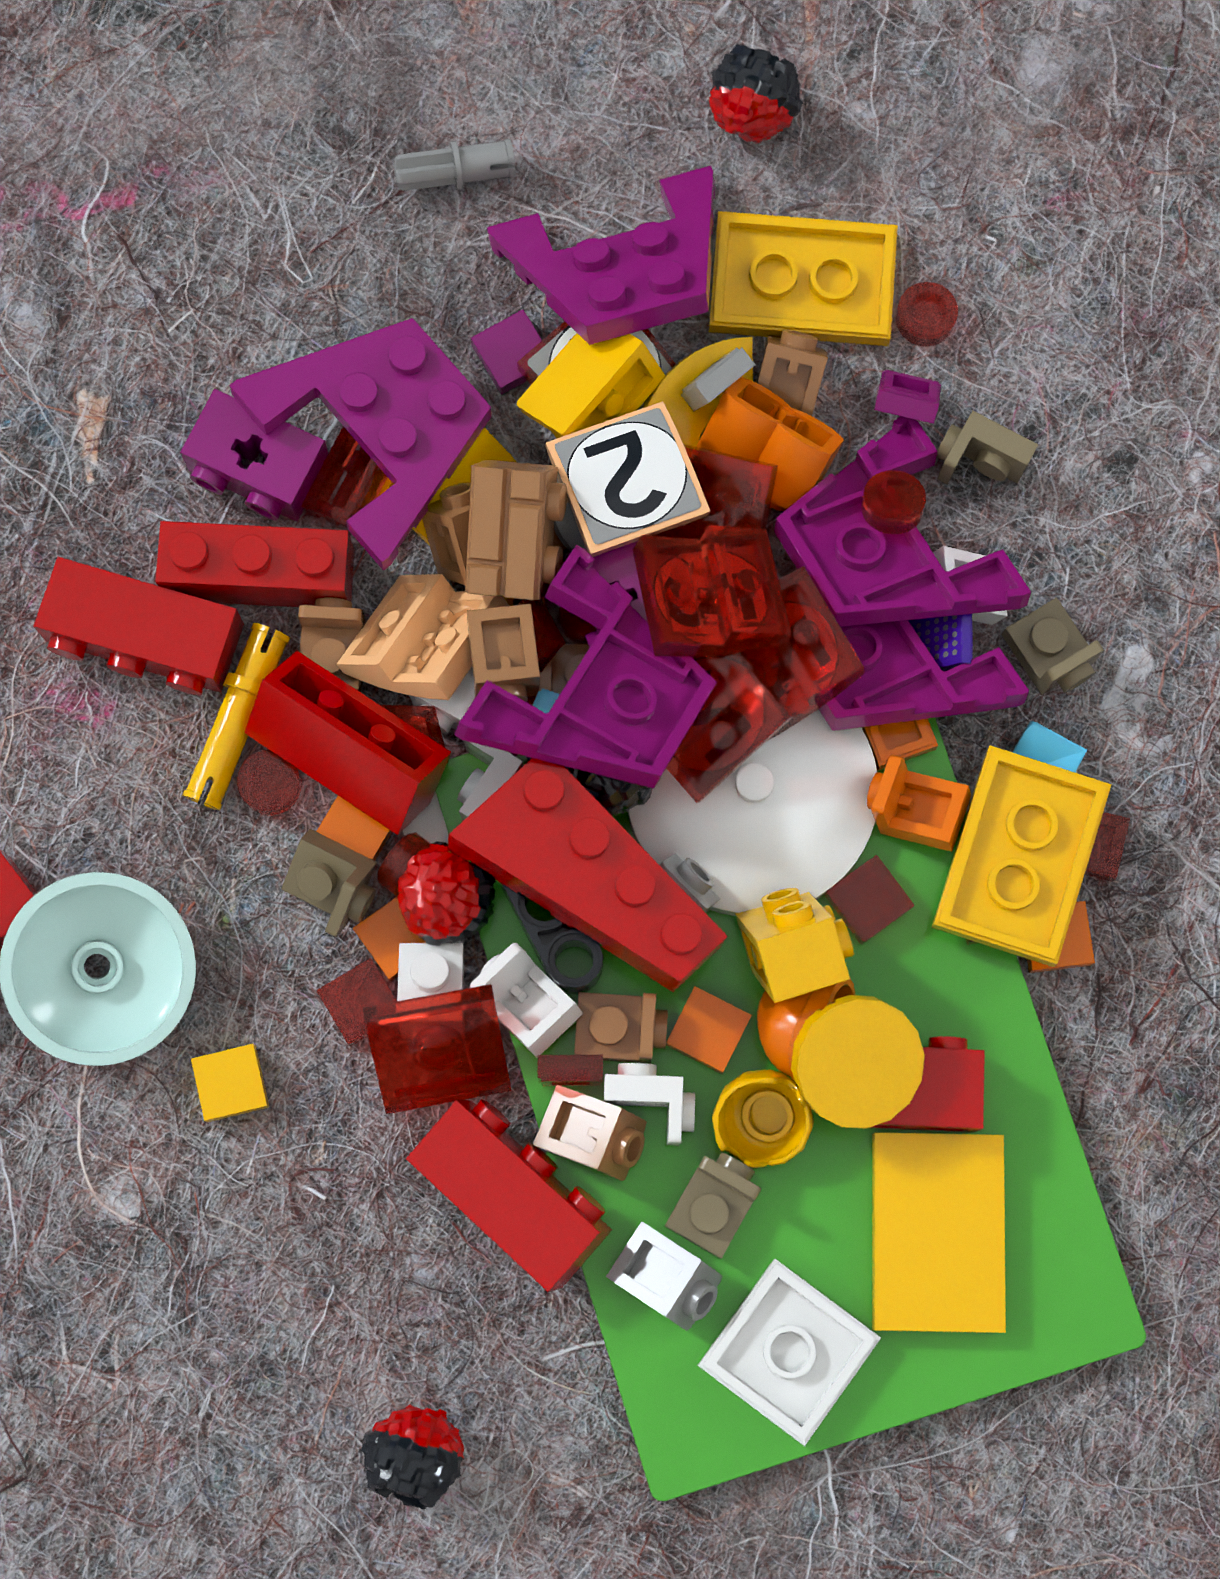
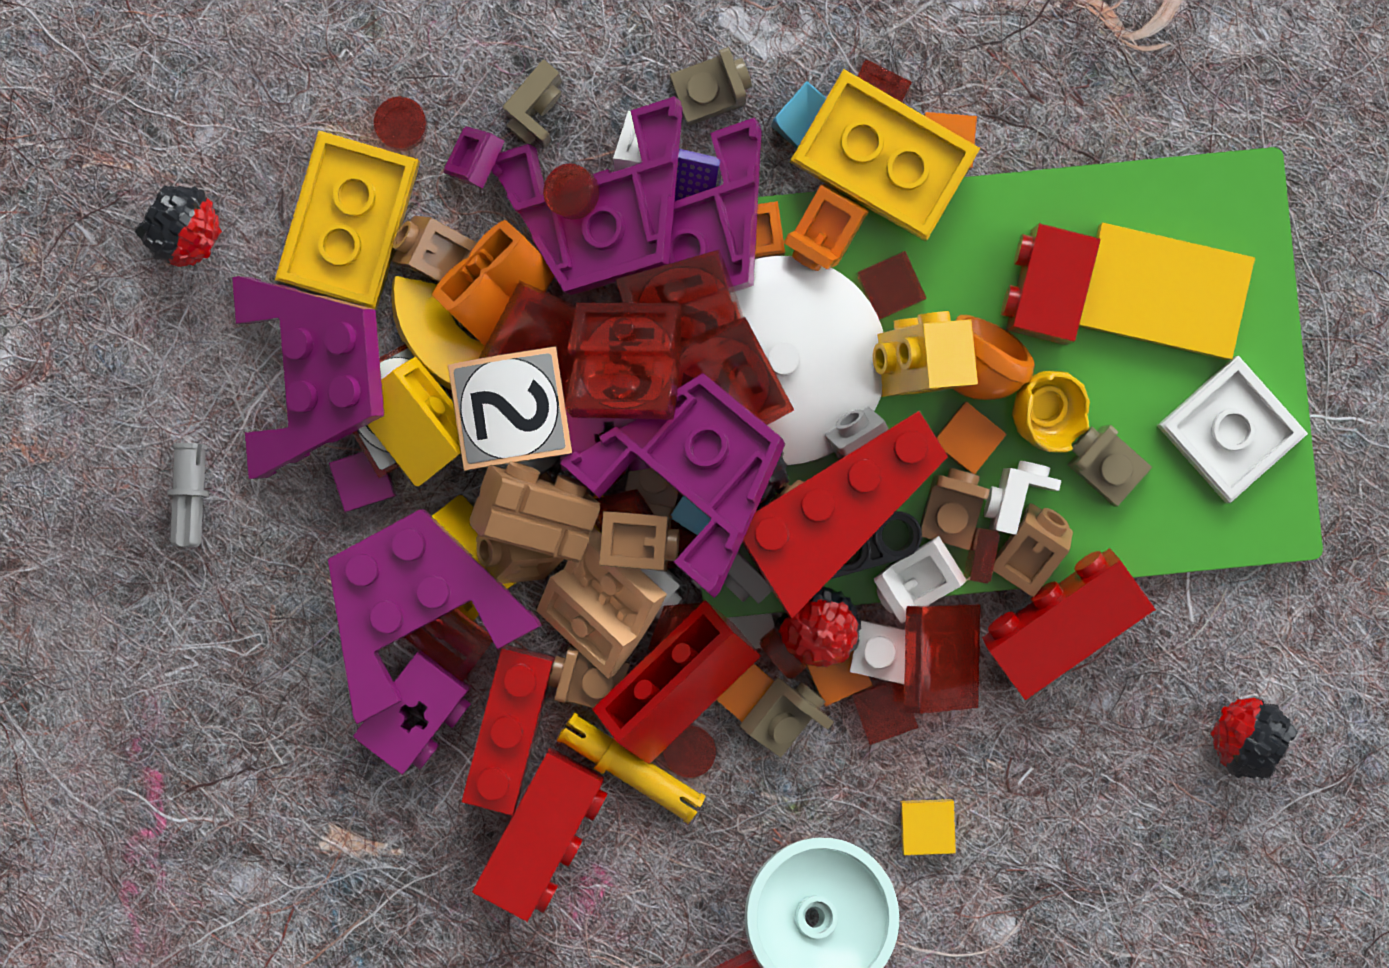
camera: 75 degrees left, 10 degrees up
bracket [606,1222,722,1331] -> none
light grey tile [680,348,756,411] -> none
yellow tile [791,995,925,1129] -> none

